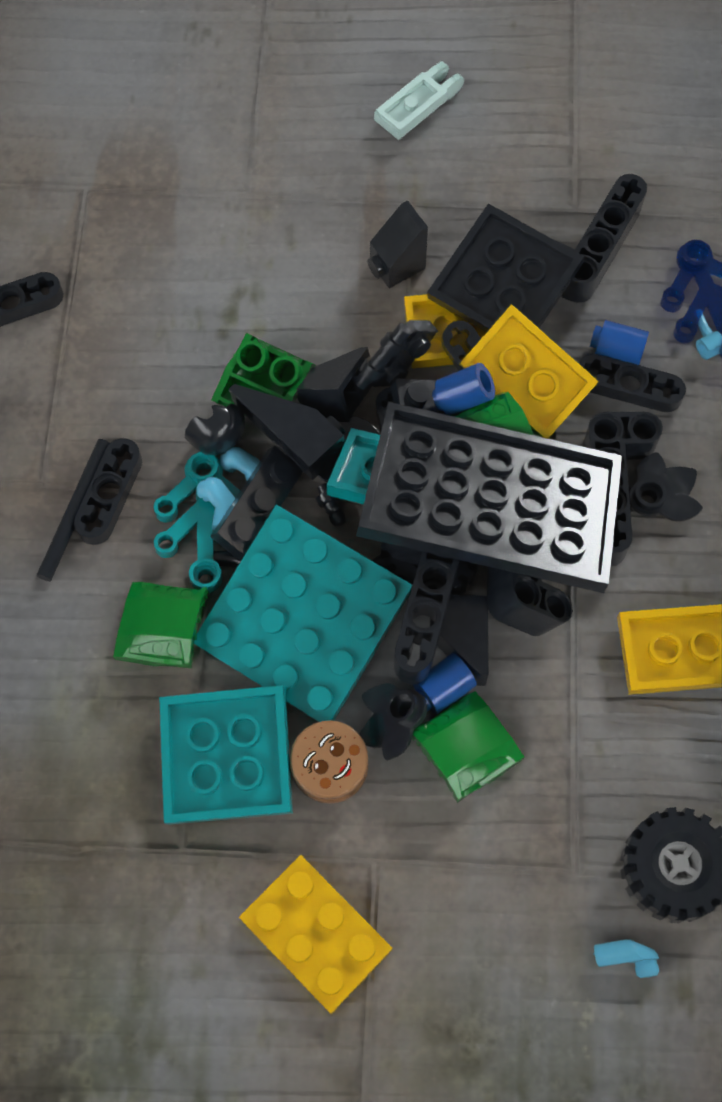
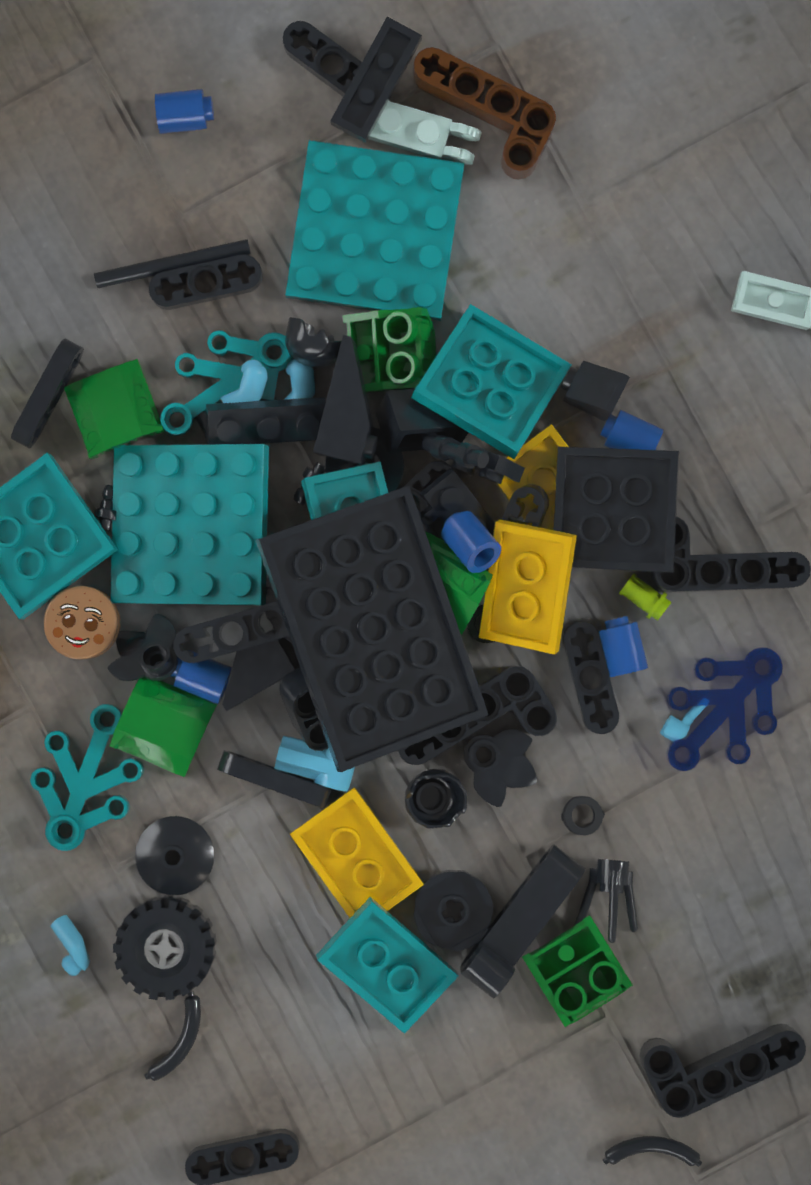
camera: 60 degrees right, 20 degrees up
none -> black beam [11,338,84,449]
none -> teal plant [30,704,144,851]
none -> black piece [94,485,116,531]
none -> black dish [135,816,214,895]
none -> black beam [217,750,332,808]
none -> medium azure piece [274,736,355,792]
none -> teal plate [285,140,464,321]
none -> black plate [330,17,422,143]
none -> light aqua hinge [368,101,482,165]
none -> black hair [404,769,467,829]
none -> teal plate [411,304,572,459]
none -> reddish brown beam [414,47,556,180]
none -> blue brick [600,410,664,450]
none -> lime pin [619,573,672,621]

